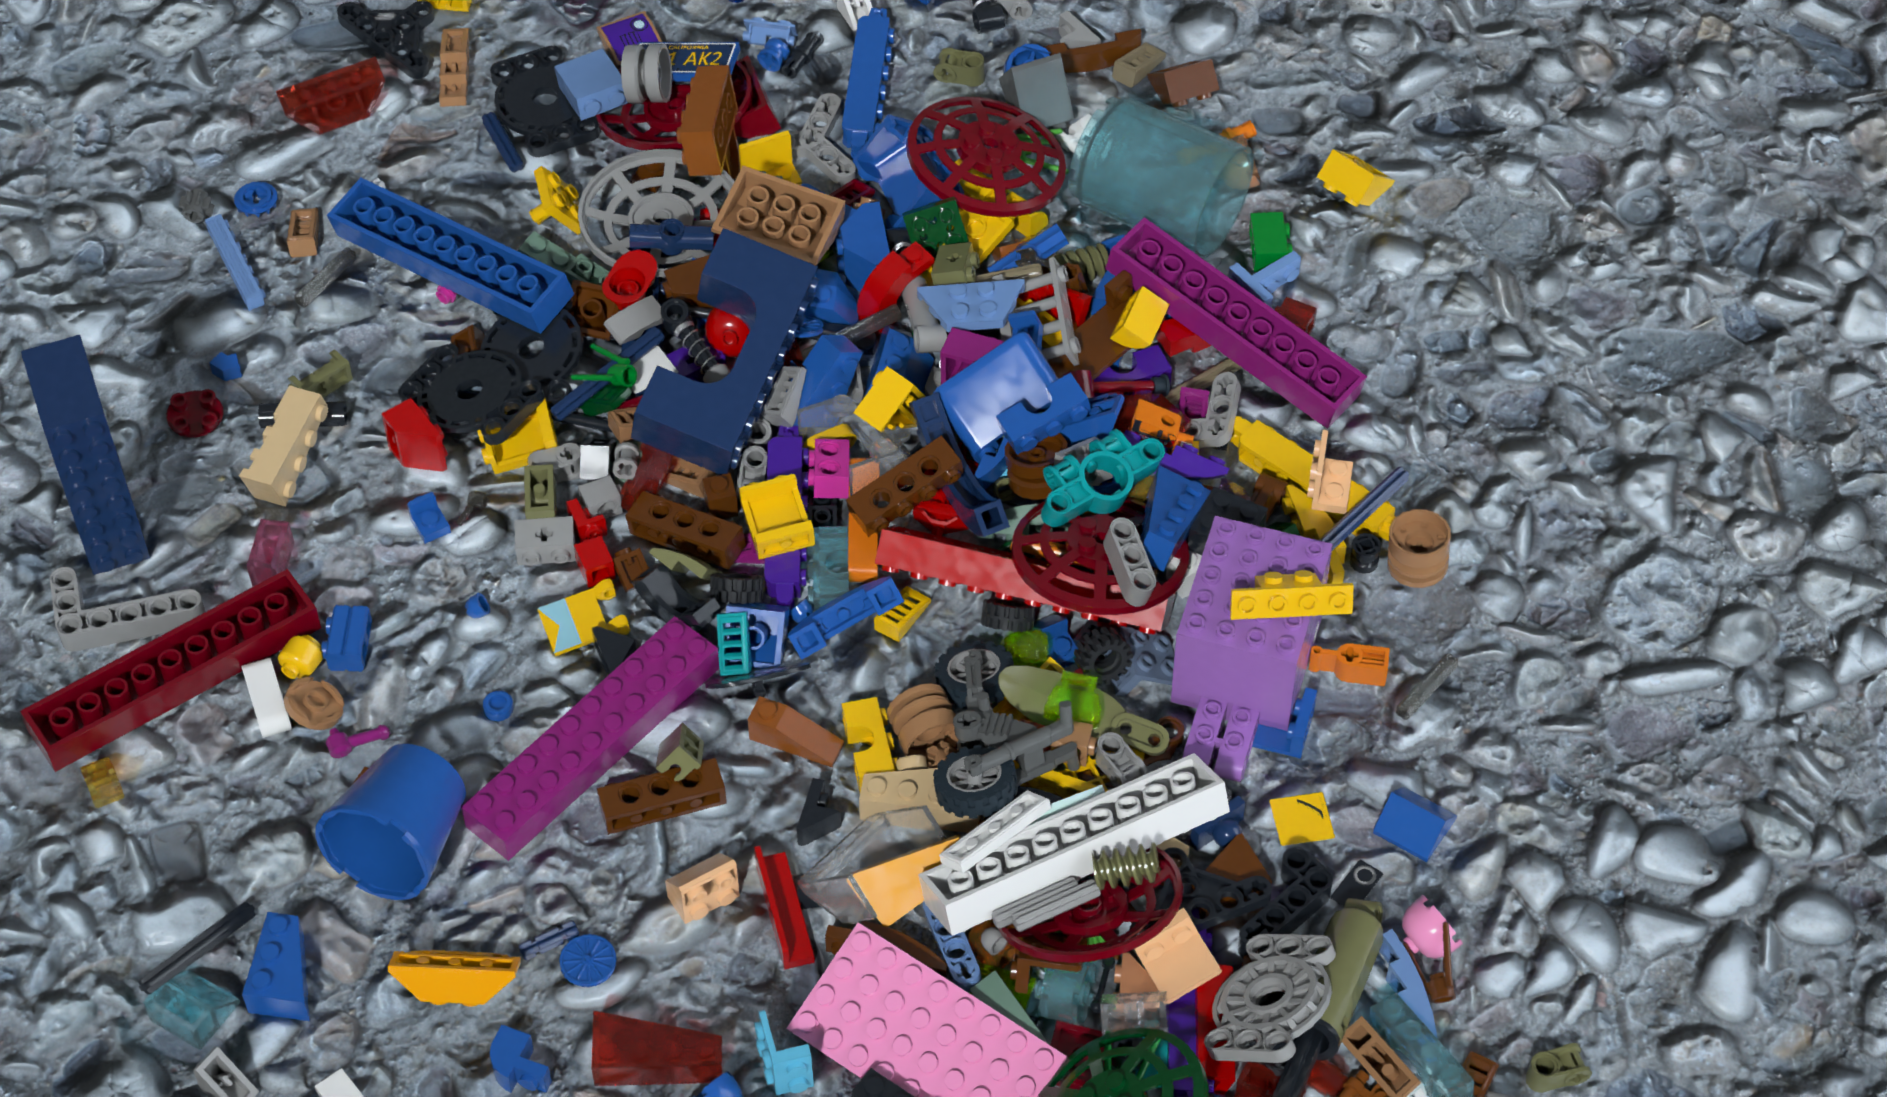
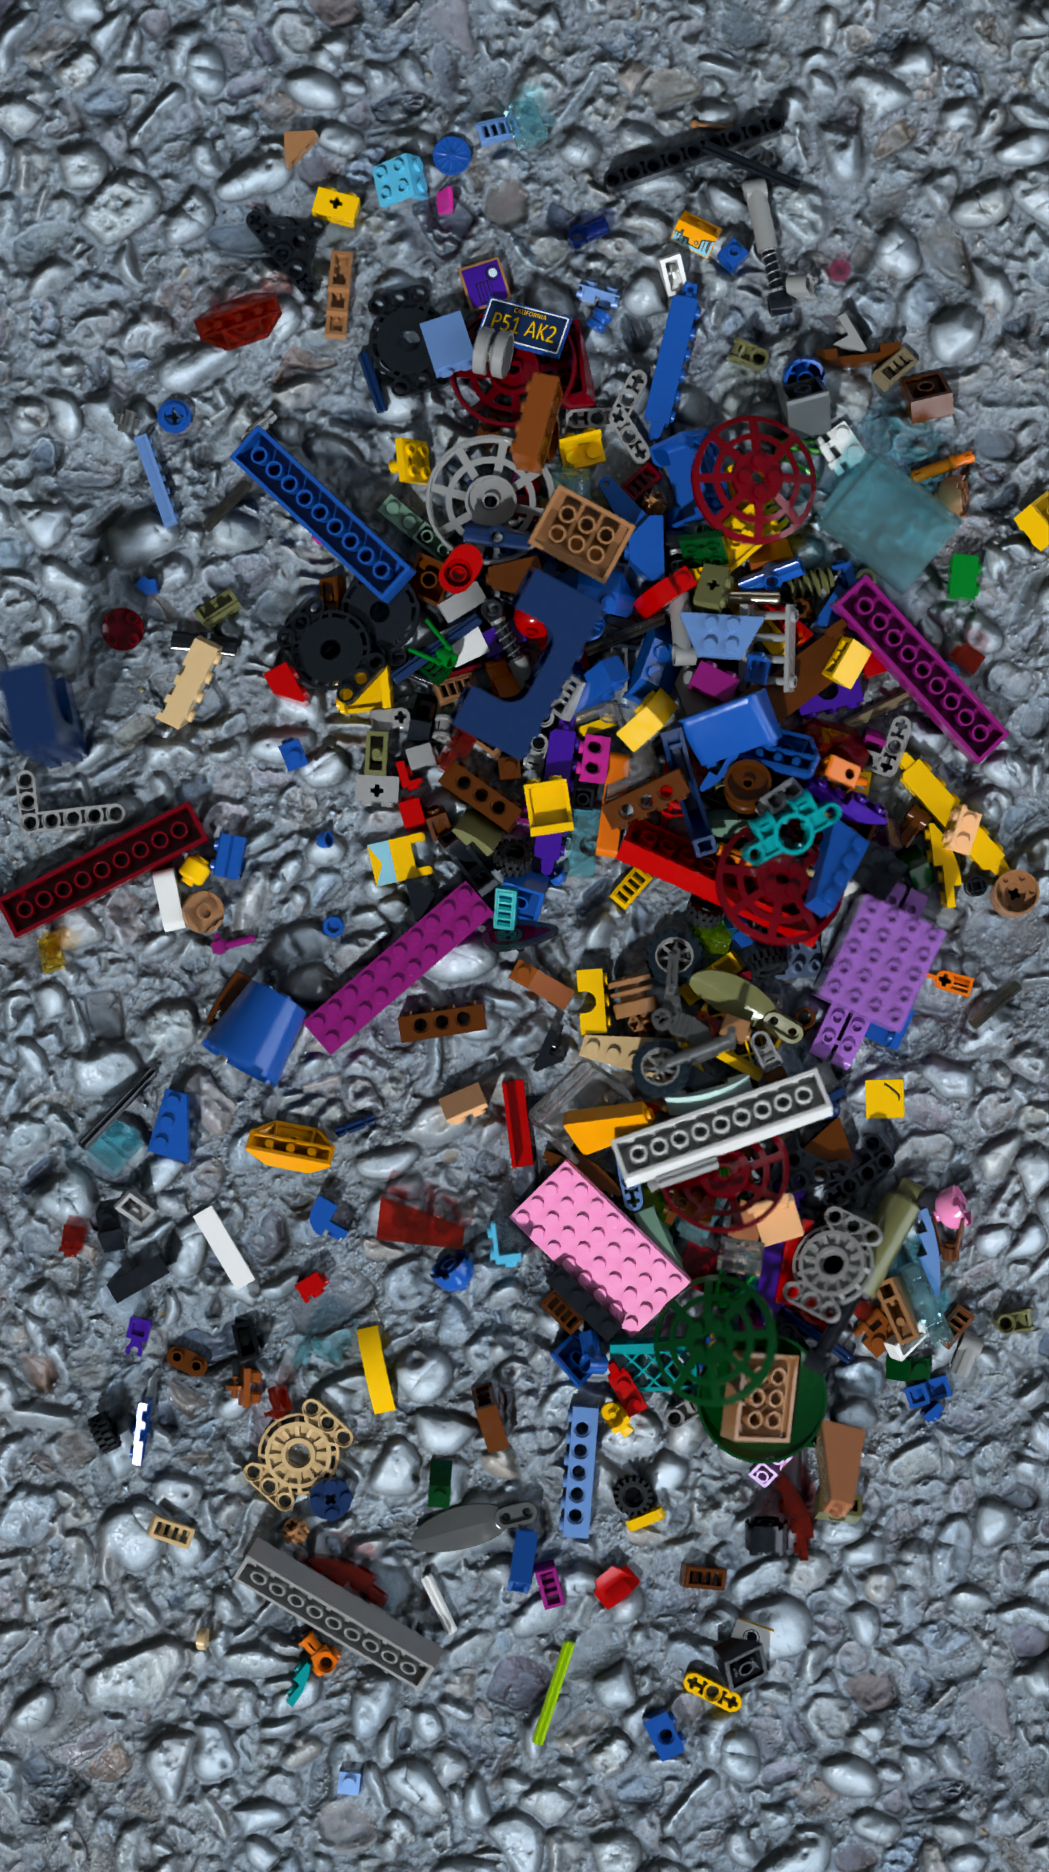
camera: 10 degrees right, 35 degrees up
clear pink brick [247,519,295,587] -> none
medium nougat slope [287,208,319,258] -> none
blue wheel [559,934,617,987] -> none
olive hinge [656,722,704,781] -> none
black pin [781,32,821,79] -> none
blue slope [787,576,905,660] -> none
tan tile [896,755,928,771] -> none
white tile [939,790,1051,873] -> none
blue arch [996,372,1091,455] -> none
light grey axle [1011,879,1101,932] -> none
clear smoke hand [1015,248,1050,268] -> none
clear neon green piece [1043,670,1102,729] -> none
dark red piece [1063,370,1170,399] -> none
olive piece [1092,842,1160,890] -> none
light grey beam [1103,518,1156,607] -> none
medium blue bracket [1228,251,1301,308] -> none
yellow bracket [1230,570,1354,620] -> none
dark blue axle [1319,467,1409,551] -> none
black sticker [1331,860,1383,906] -> none
blue slope [1373,787,1457,862] -> none

